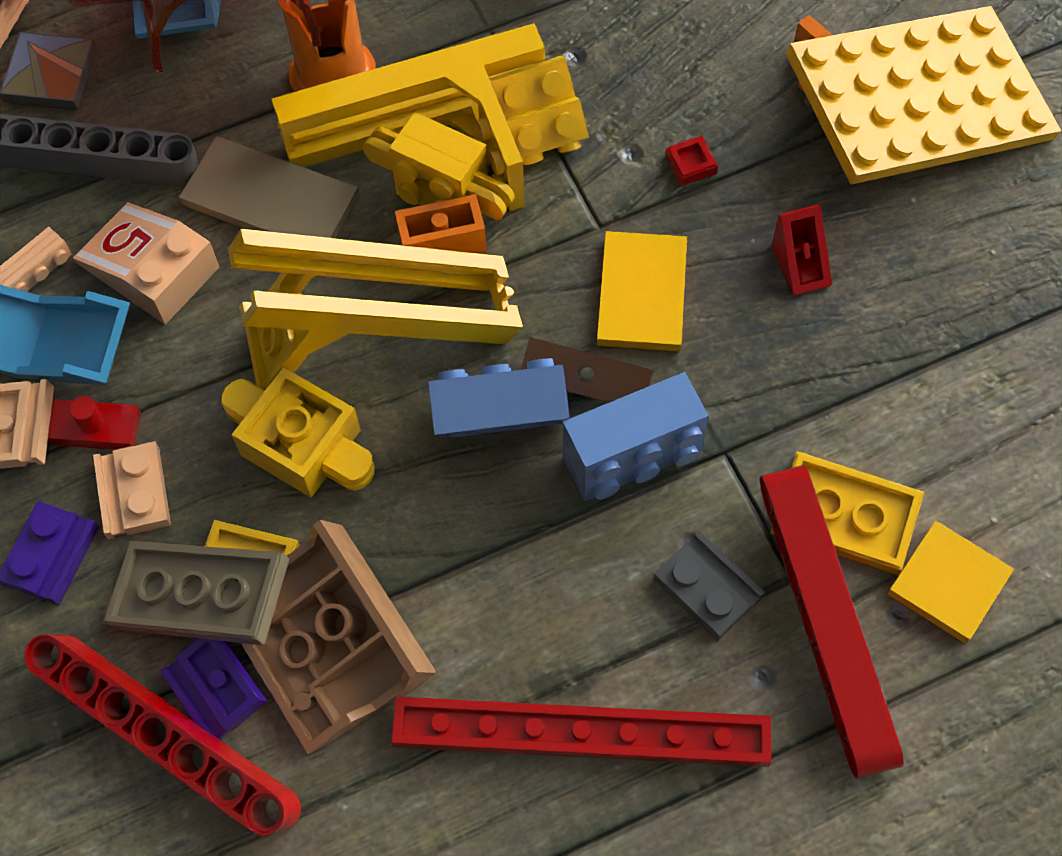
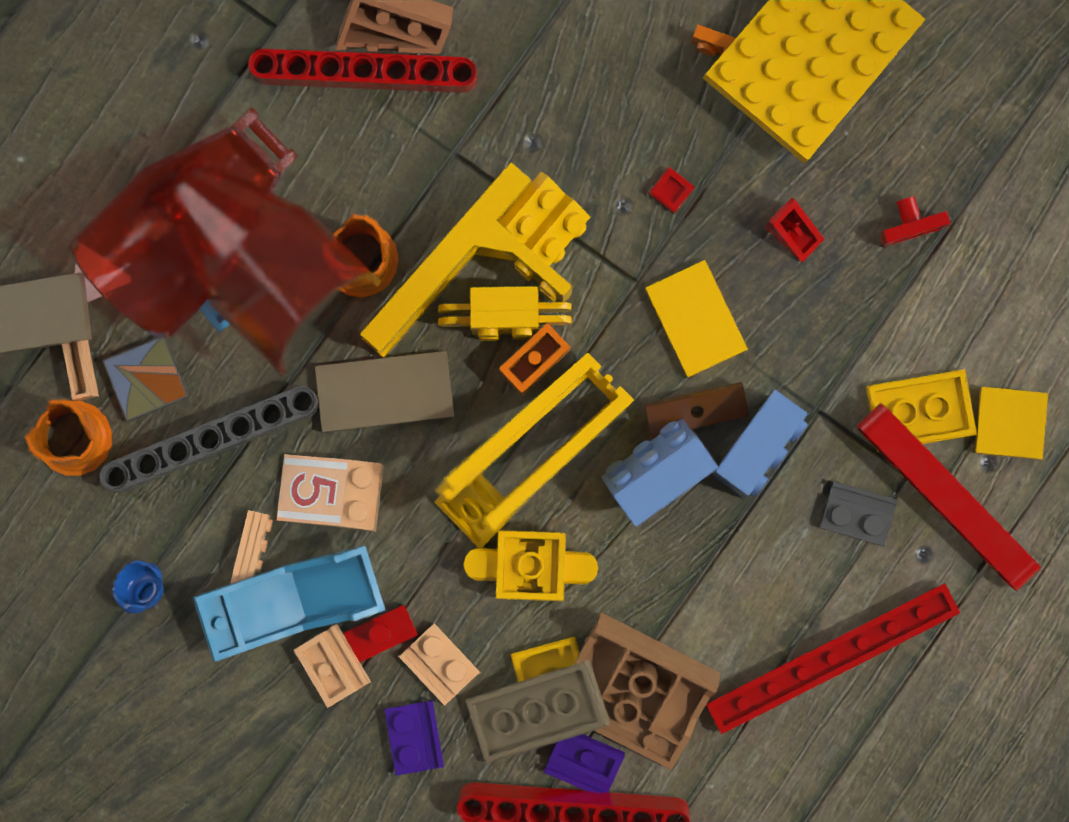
camera: 30 degrees left, 20 degrees up
none -> red tile [879,196,951,248]

